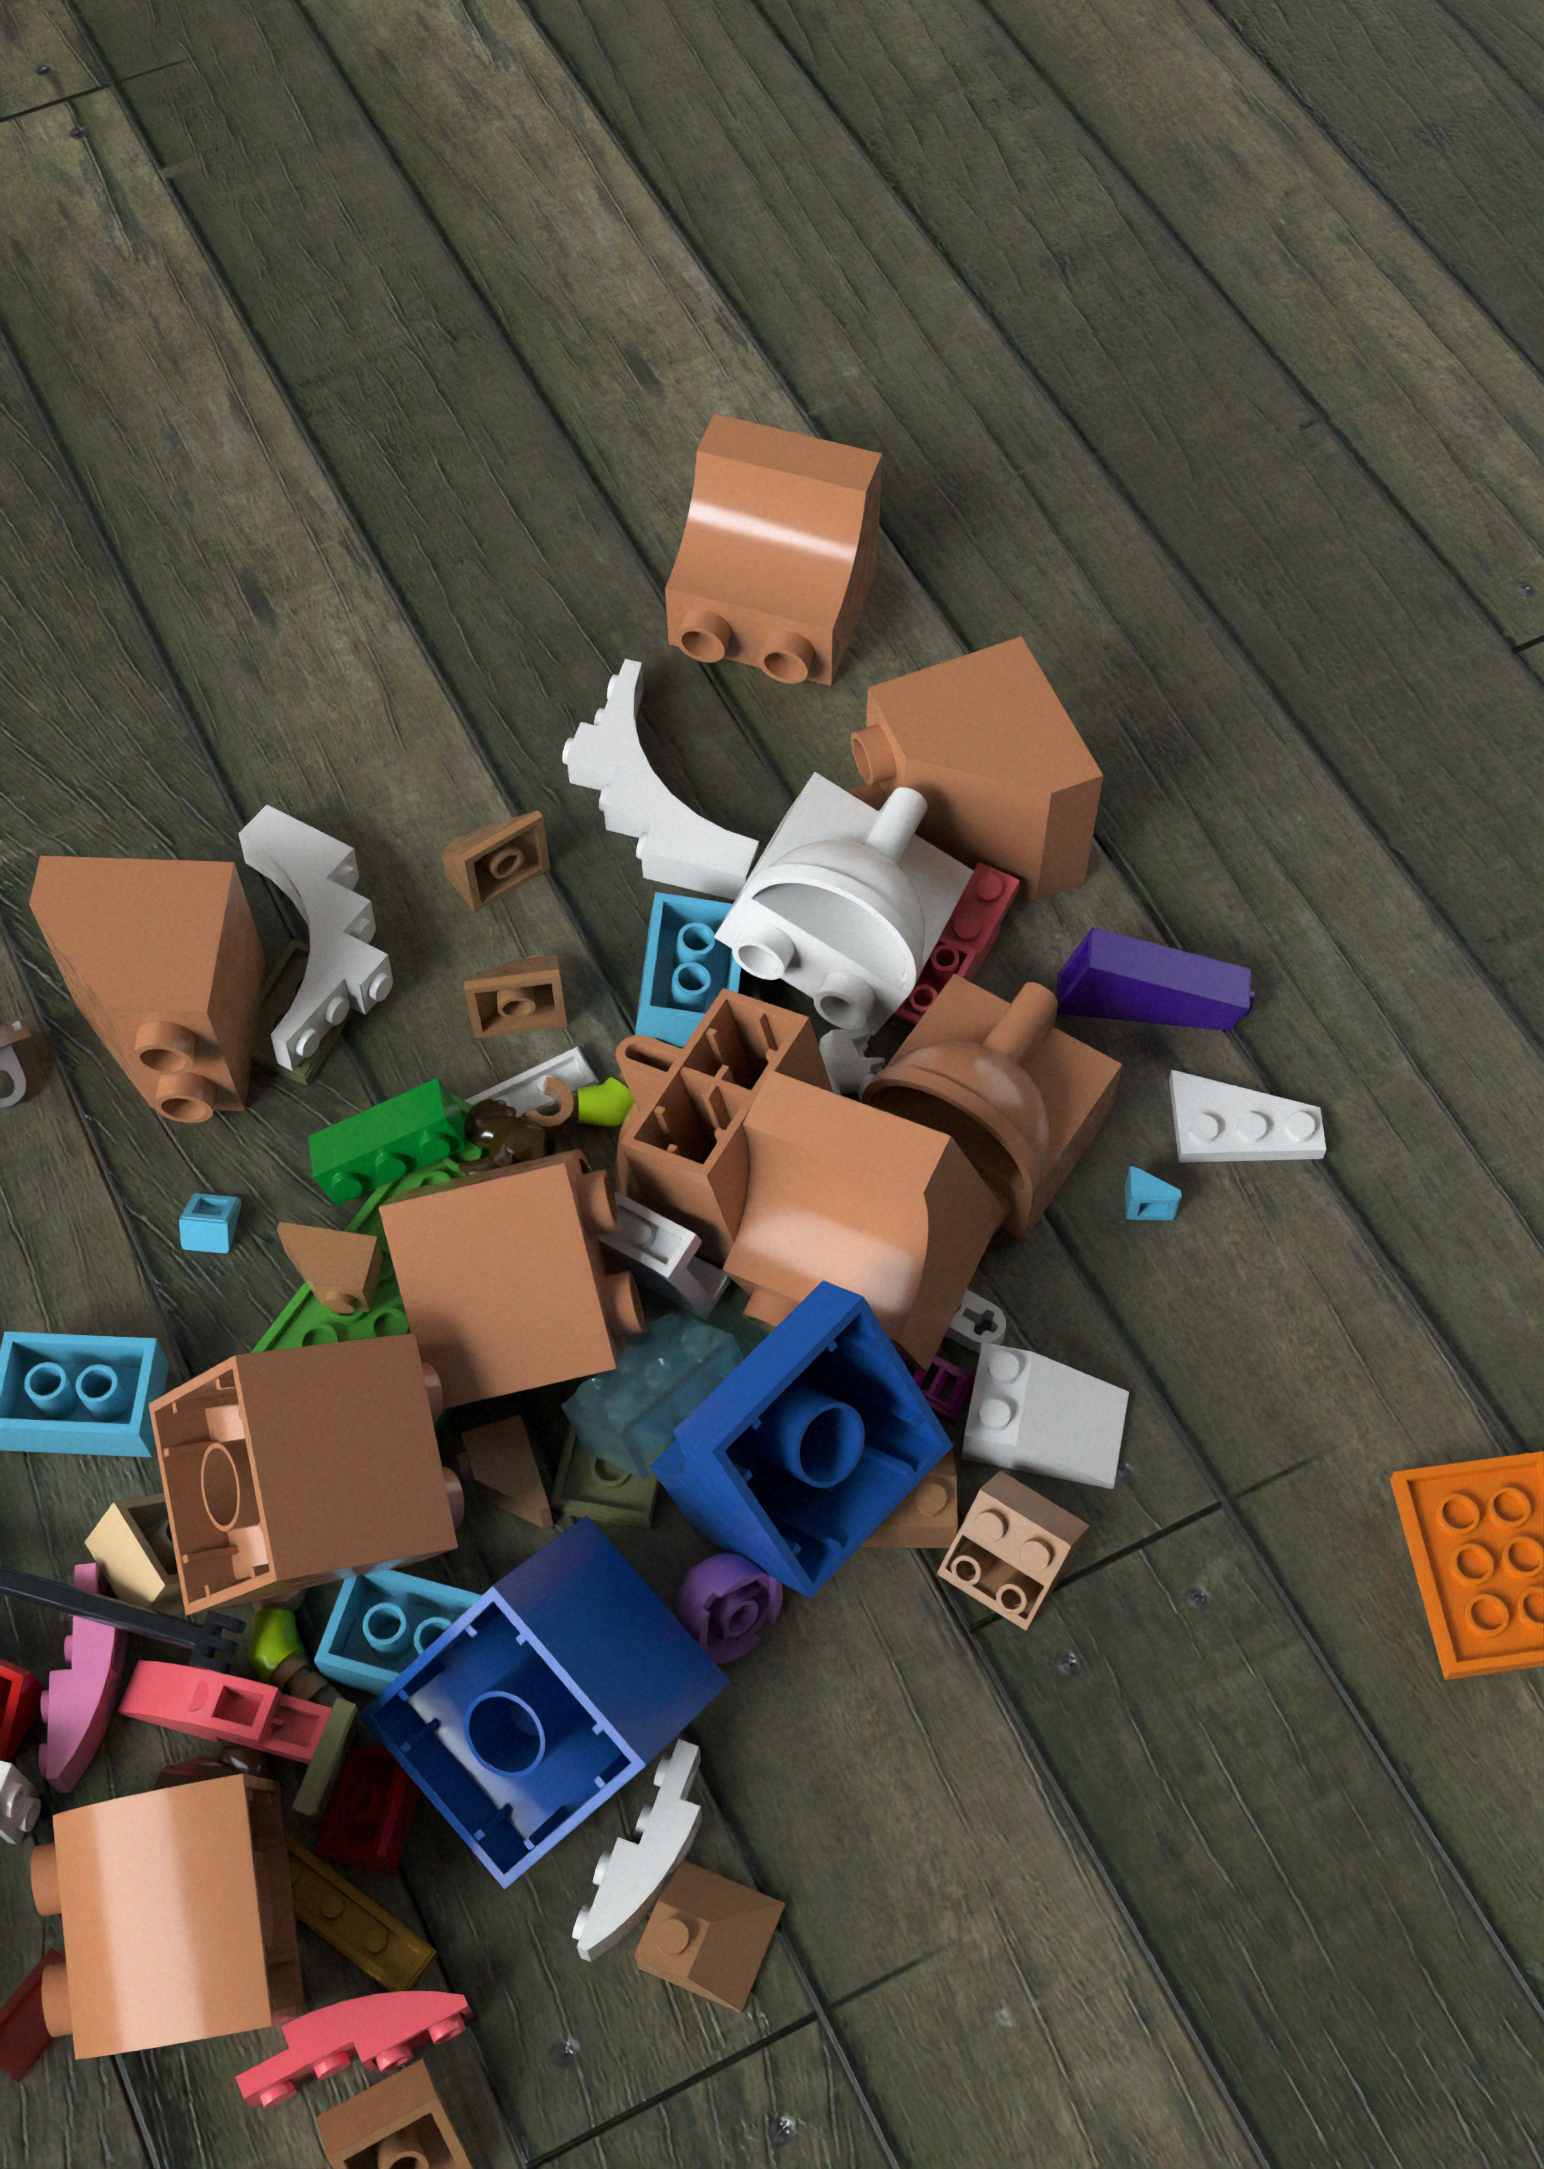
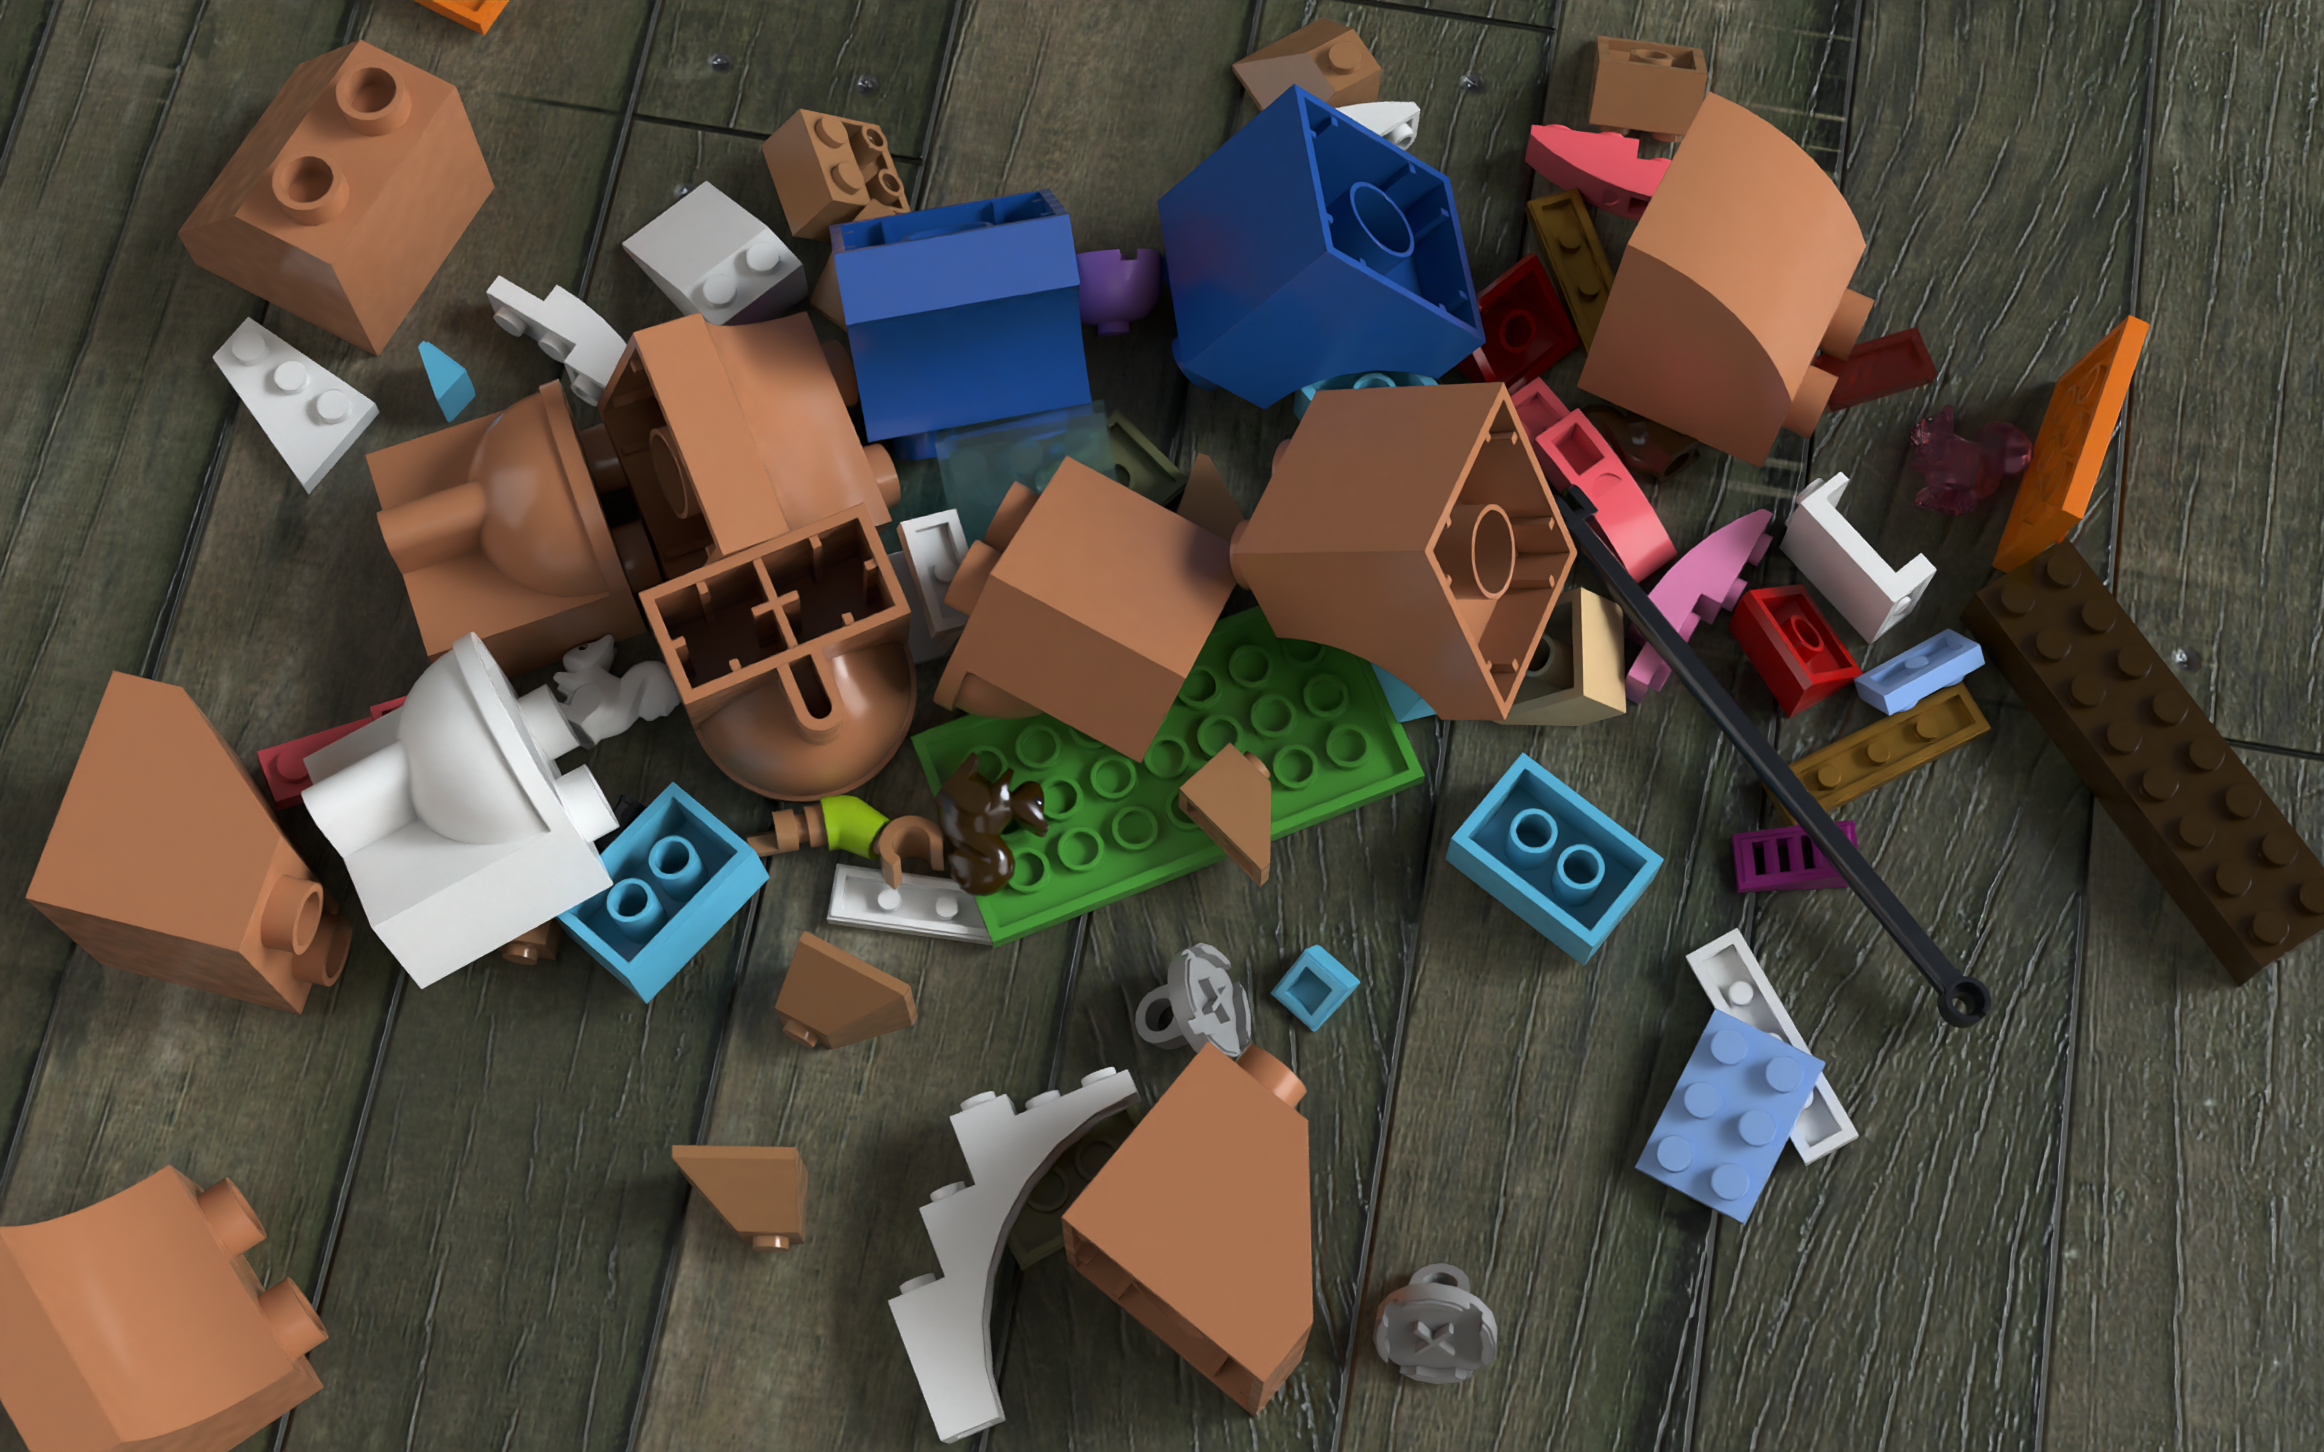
camera: 145 degrees left, 10 degrees up
olive tile [291,1697,359,1828] -> none
green brick [308,1077,467,1206] -> none
white arch [562,659,760,900] -> none
dark purple slope [1056,927,1255,1031] -> none
none -> nougat slope [177,39,495,357]
none -> white slope [486,275,627,406]
none -> light grey tile [1135,943,1251,1059]

